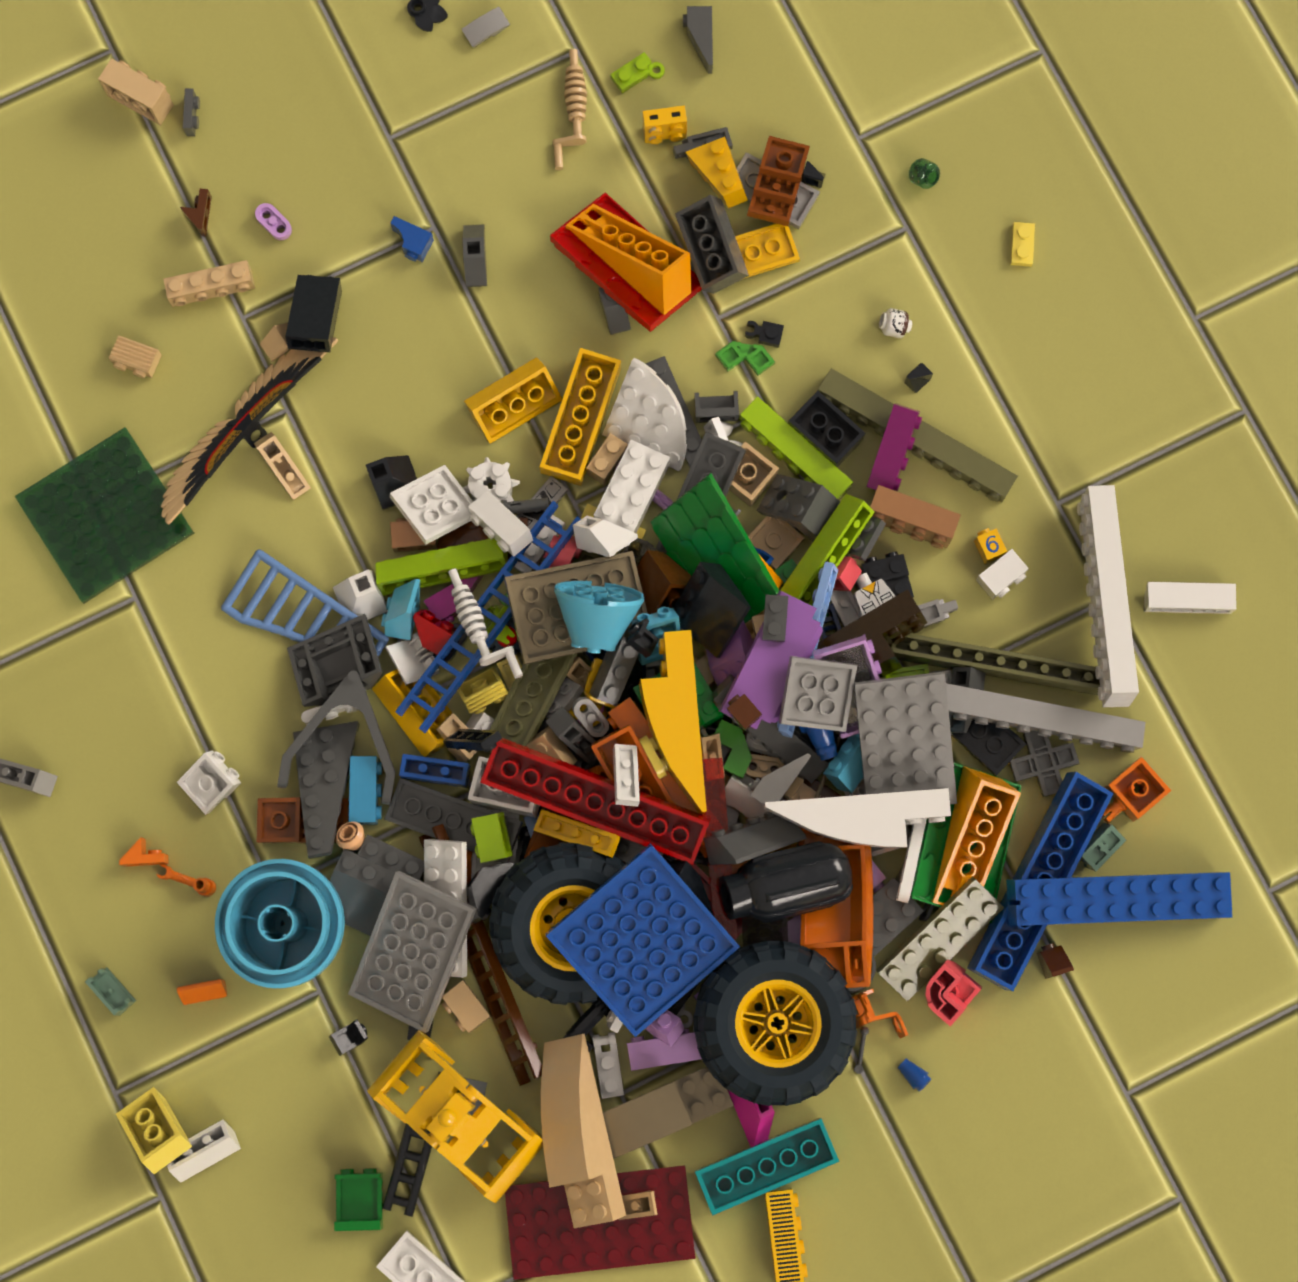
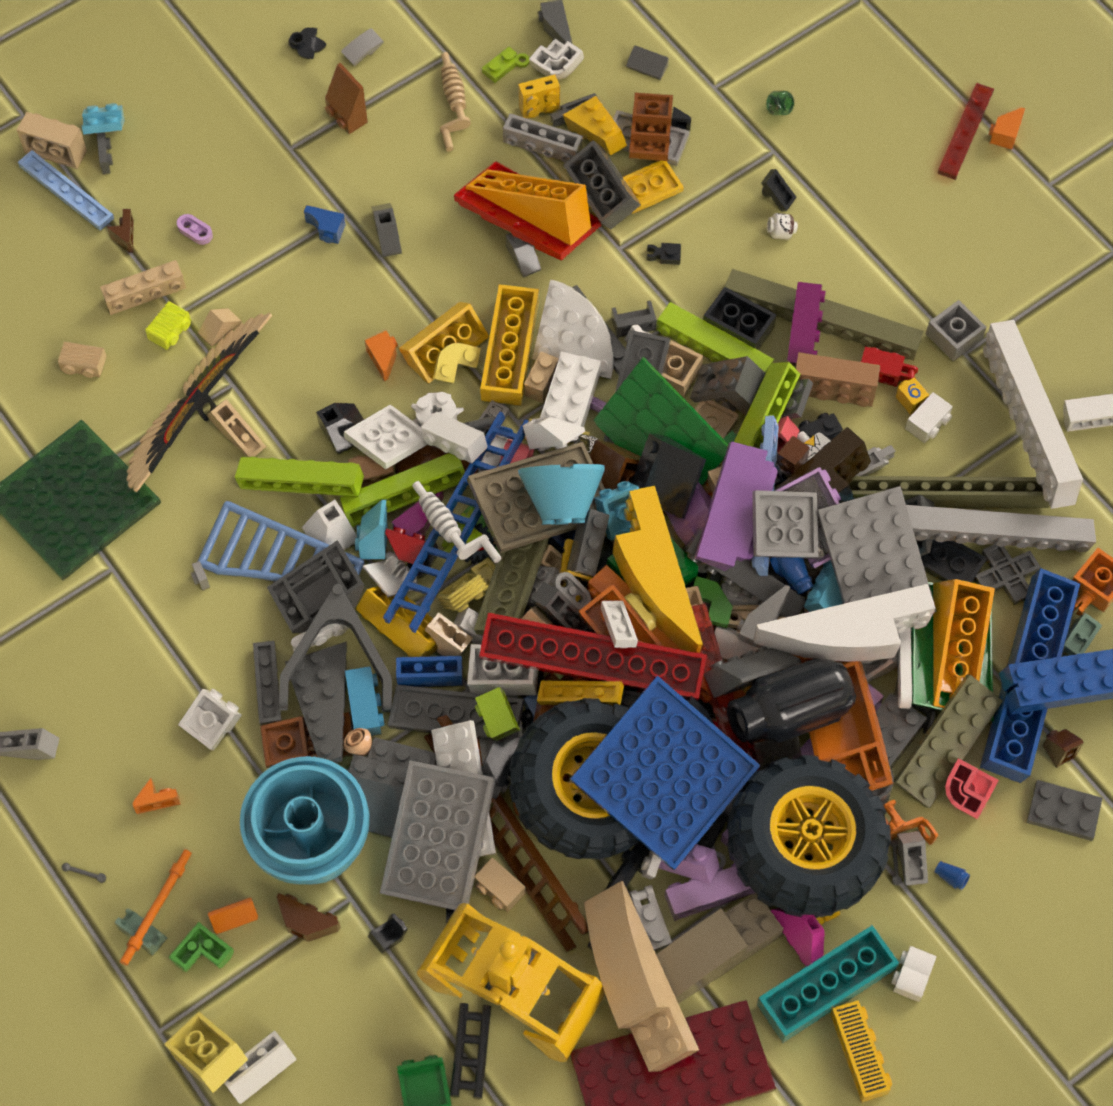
camera: 10 degrees left, 15 degrees down
orange brick [156,864,216,897] -> none
black brick [285,275,342,353] -> none
black plate [443,729,502,752] -> none
tan slope [619,1190,658,1220] -> none
black bracket [626,618,659,658] -> none
bright green tile [715,341,775,376] -> none
reddish brown brick [727,694,762,731] -> none
dark grey plate [762,594,788,642] -> none
black slope [905,363,933,393] -> none
light yellow plate [1011,222,1035,267] -> none
none -> light blue plate [18,150,114,231]
none -> dark grey hinge [61,863,107,883]
none -> medium azure plate [82,103,125,134]
none -> orange bar [120,849,192,966]
none -> neon yellow brick [145,301,191,350]
none -> bright green brick [168,922,234,973]
none -> light grey plate [191,561,210,590]
none -> lime brick [235,456,364,497]
none -> dark grey plate [253,641,282,726]
none -> reddish brown slope [276,893,341,942]
none -> dark orange slope [325,63,368,134]
none -> orange slope [365,331,398,381]
none -> light yellow plate [433,343,481,384]
none -> light grey brick [503,113,583,163]
none -> white brick [529,39,584,80]
none -> dark grey slope [626,45,669,80]
none -> black tile [761,169,797,211]
none -> reddish brown slope [776,436,810,474]
none -> red brick [861,346,918,387]
none -> white brick [891,946,936,1002]
none -> light grey arch [897,831,928,886]
none -> light grey brick [926,300,986,361]
none -> clear red tile [937,83,994,180]
none -> orange slope [988,107,1025,150]
none -> dark grey plate [1027,780,1103,841]

